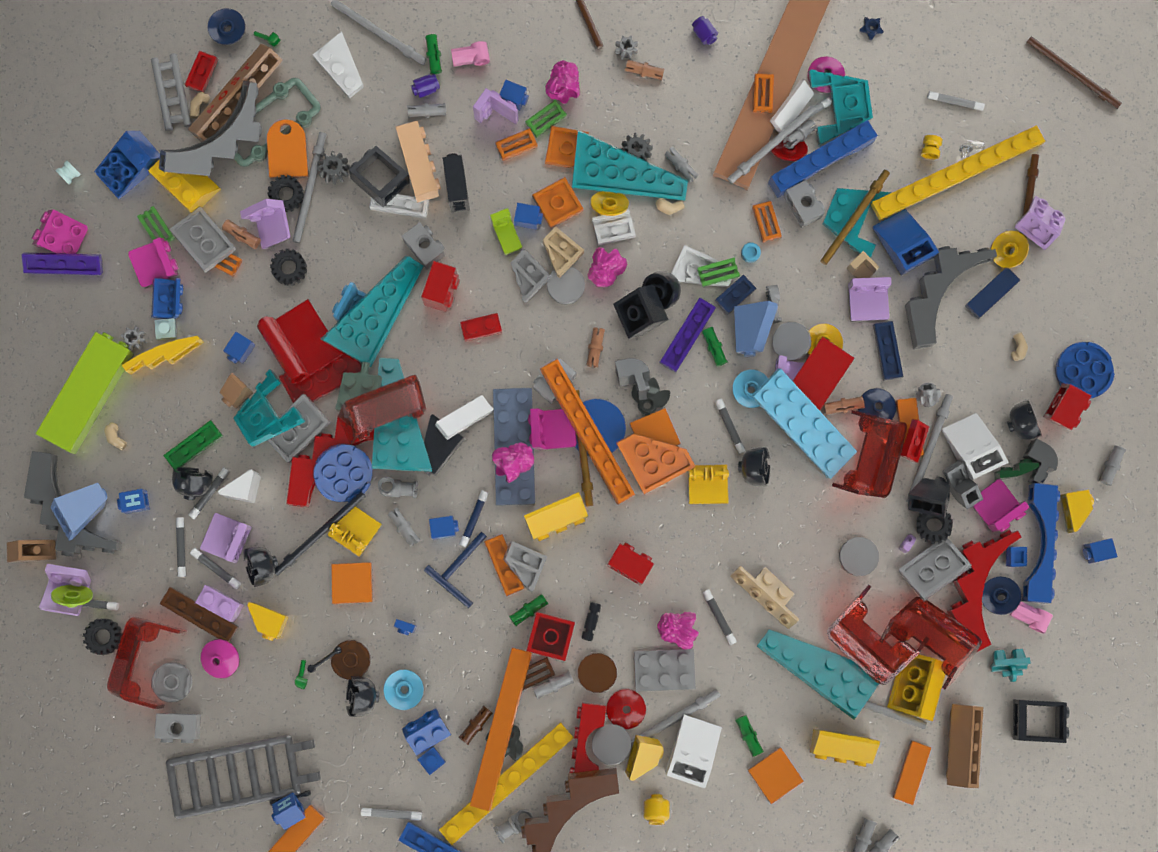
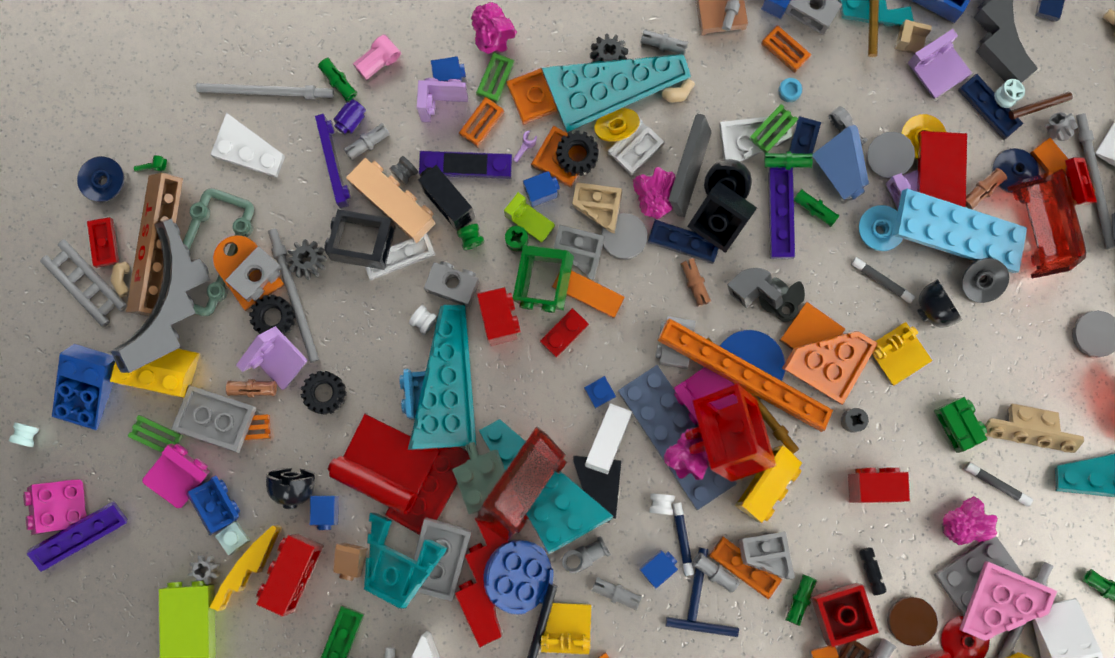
camera: 25 degrees left, 0 degrees up
none -> light grey brick [225,246,281,302]
none -> red brick [256,534,324,617]
none -> black cylinder [266,468,315,509]
none -> dark purple plate [315,113,351,209]
none -> dark grey wheel [389,156,418,185]
none -> white wheel [409,305,438,335]
none -> plate [419,151,512,179]
none -> green wheel [457,224,485,250]
none -> green wheel [505,226,528,252]
none -> lavender hand [512,131,537,163]
none -> green window [513,245,574,313]
none -> orange tile [552,270,625,318]
none -> black tyre [557,131,599,176]
none -> blue plate [584,376,616,409]
none -> dark blue tile [647,220,719,264]
none -> white wheel [649,493,675,515]
none -> dark grey tile [669,113,712,217]
none -> red piece [685,384,777,482]
none -> light grey pin [692,553,740,593]
none -> green pin [764,151,813,170]
none -> dark grey wheel [841,408,869,433]
none -> green brick [934,396,988,453]
none -> bright pink plate [959,561,1057,641]
none -> dark grey dish [962,258,1009,303]
none -> light aqua wheel [994,79,1025,108]
none -> reddish brown bar [1008,92,1073,120]

